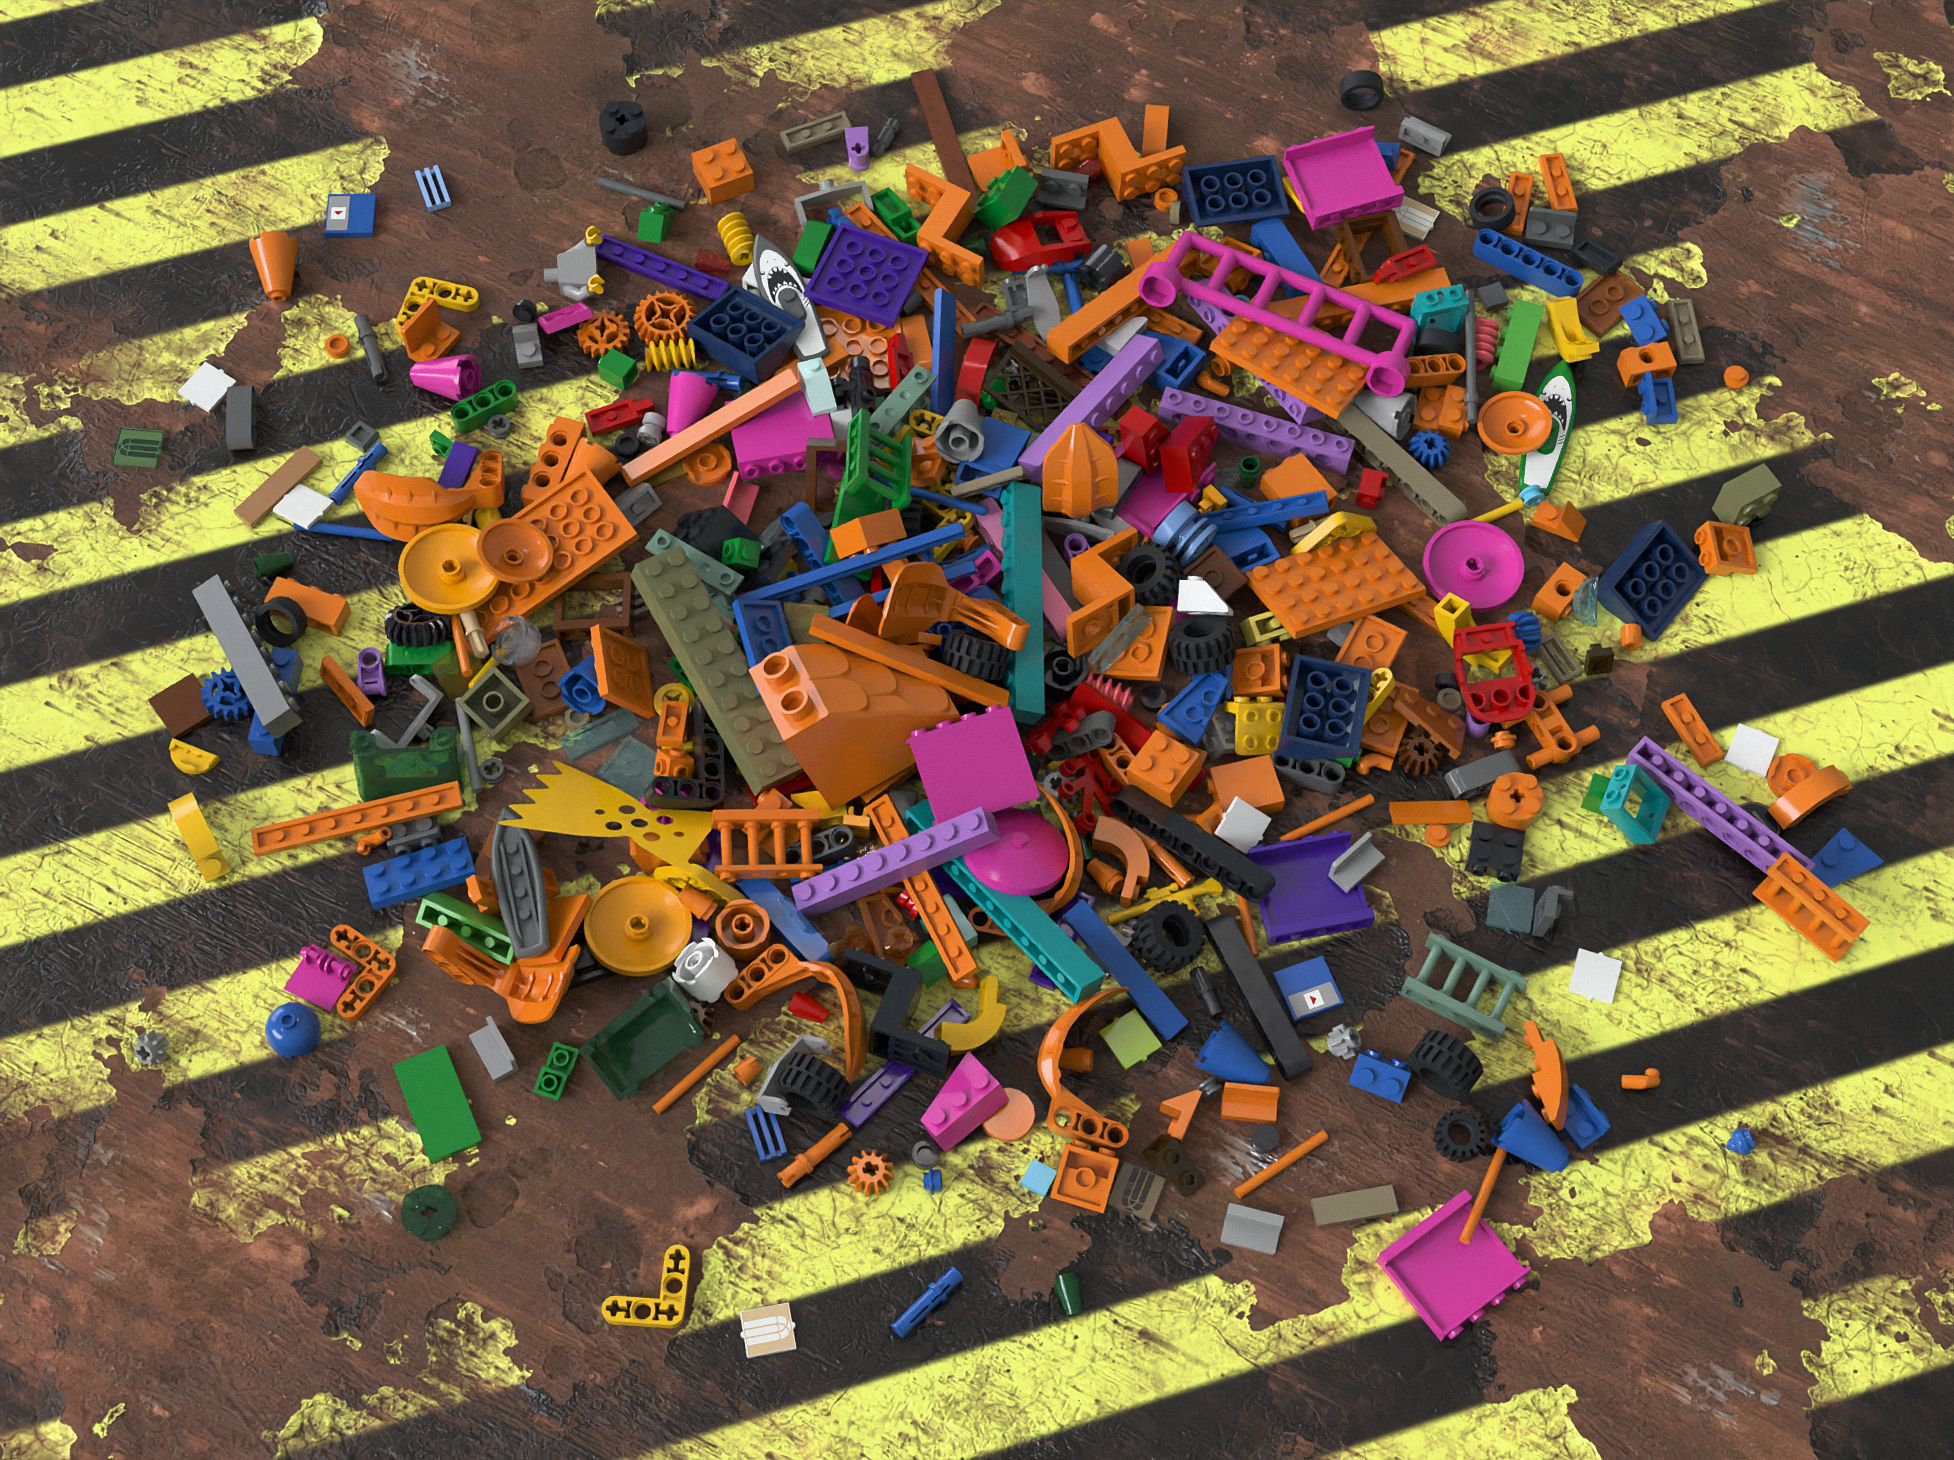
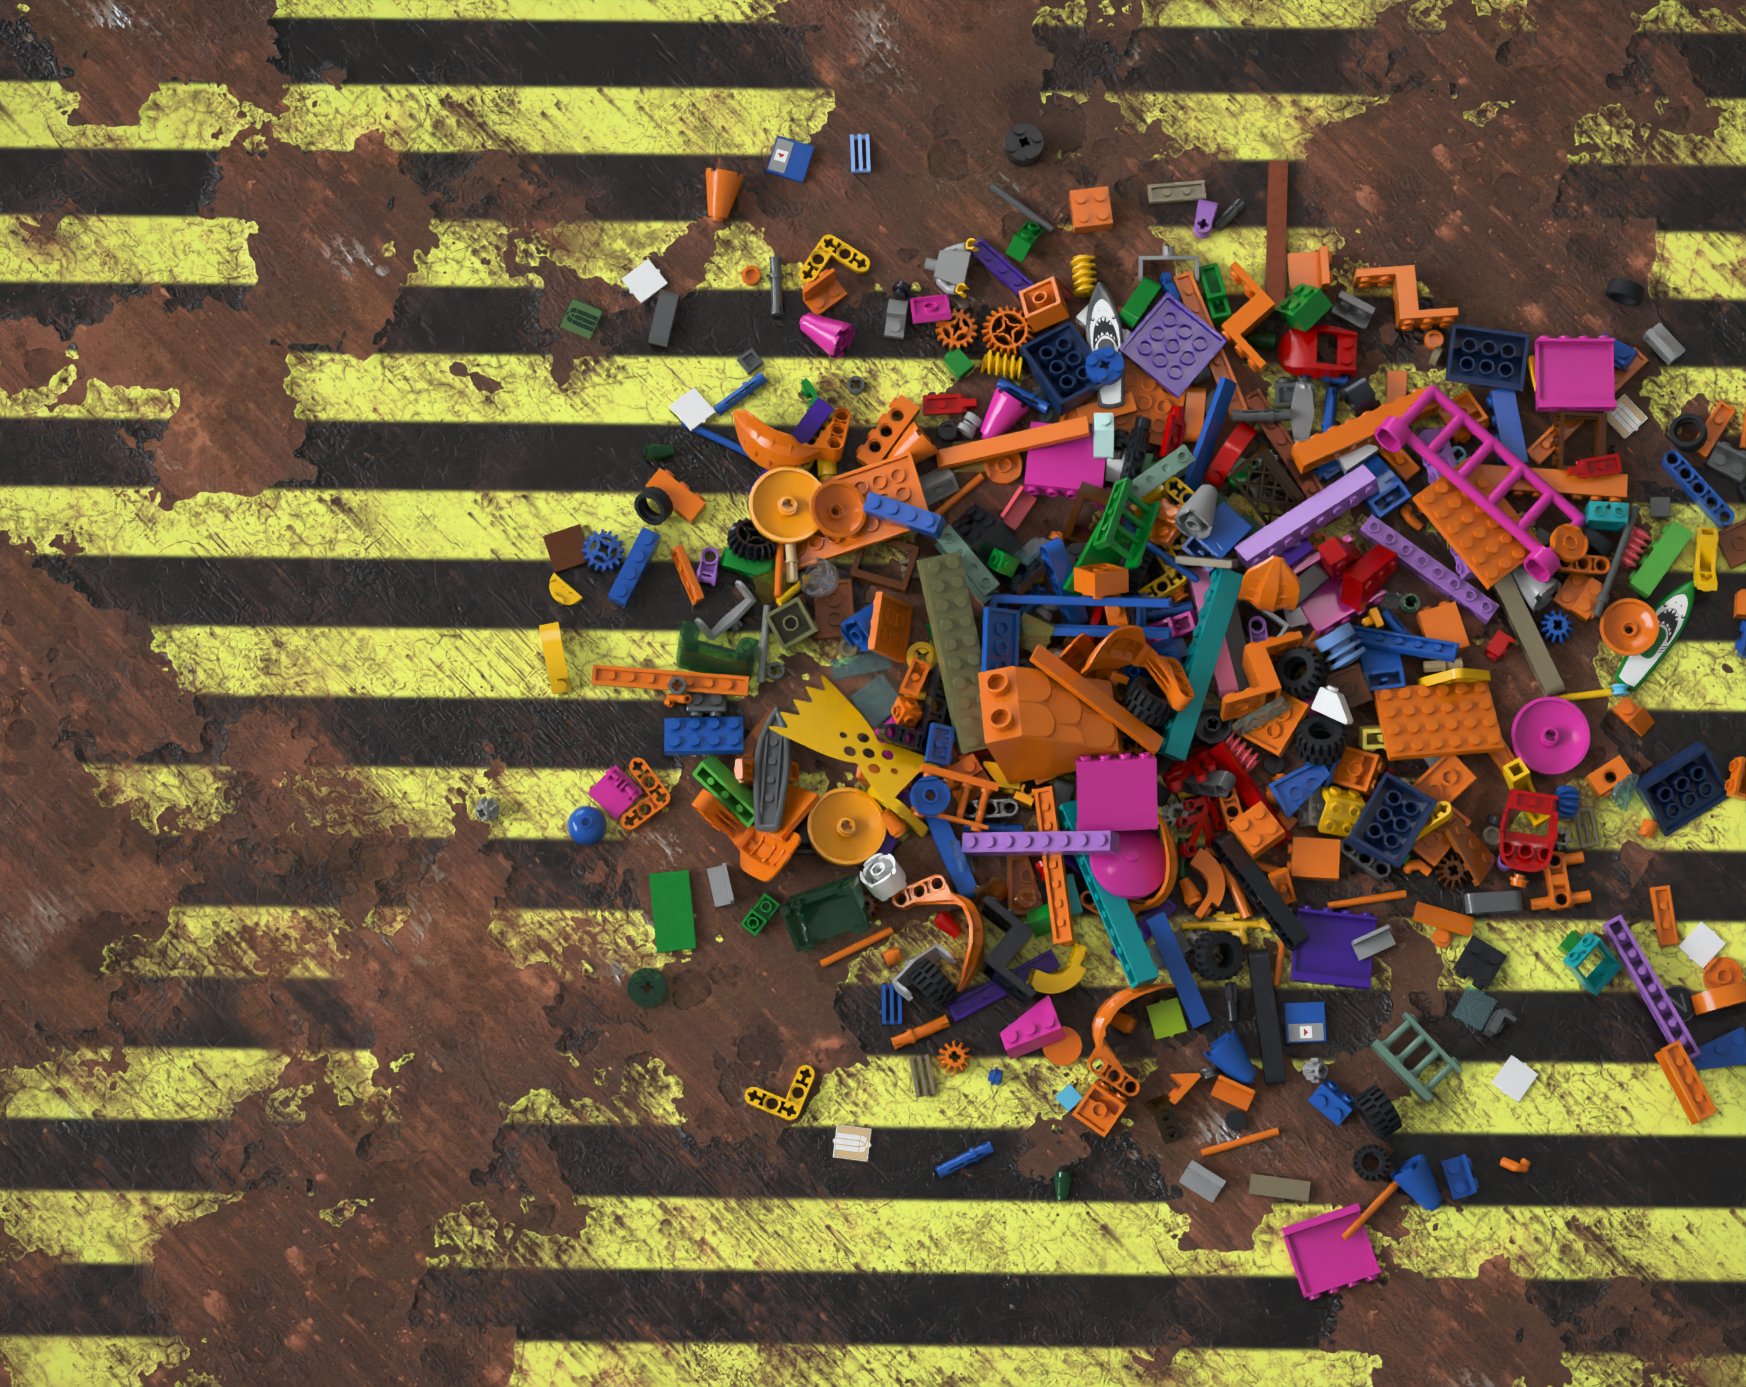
camera: 20 degrees right, 15 degrees up
brick [192,574,303,739] -> none
medium nougat tile [233,445,323,529] -> none
green beam [450,380,519,434] -> none
orange brick [716,899,771,961] -> none
tile [912,1141,939,1170] -> none
clear red cone [1072,157,1103,182] -> none
clear smoke piece [1107,1160,1167,1221] -> none
orange beam [1141,104,1169,158] -> none
white piece [1214,796,1271,855] -> none
orange brick [1486,772,1544,831] -> none
orange slope [1523,1020,1569,1131] -> none
dark brown tile [1584,643,1614,676] -> none
blue plate [1726,1128,1756,1155] -> none
none -> dark grey bush [668,676,687,695]
none -> blue brick [862,491,946,539]
none -> dark tan tile [909,1054,936,1098]
none -> blue plate [910,776,950,816]
none -> blue bracket [924,722,956,768]
none -> orange bar [933,473,985,515]
none -> orange slope [1019,276,1070,332]
none -> blue plate [1085,346,1124,385]
none -> orange tile [1550,523,1588,562]

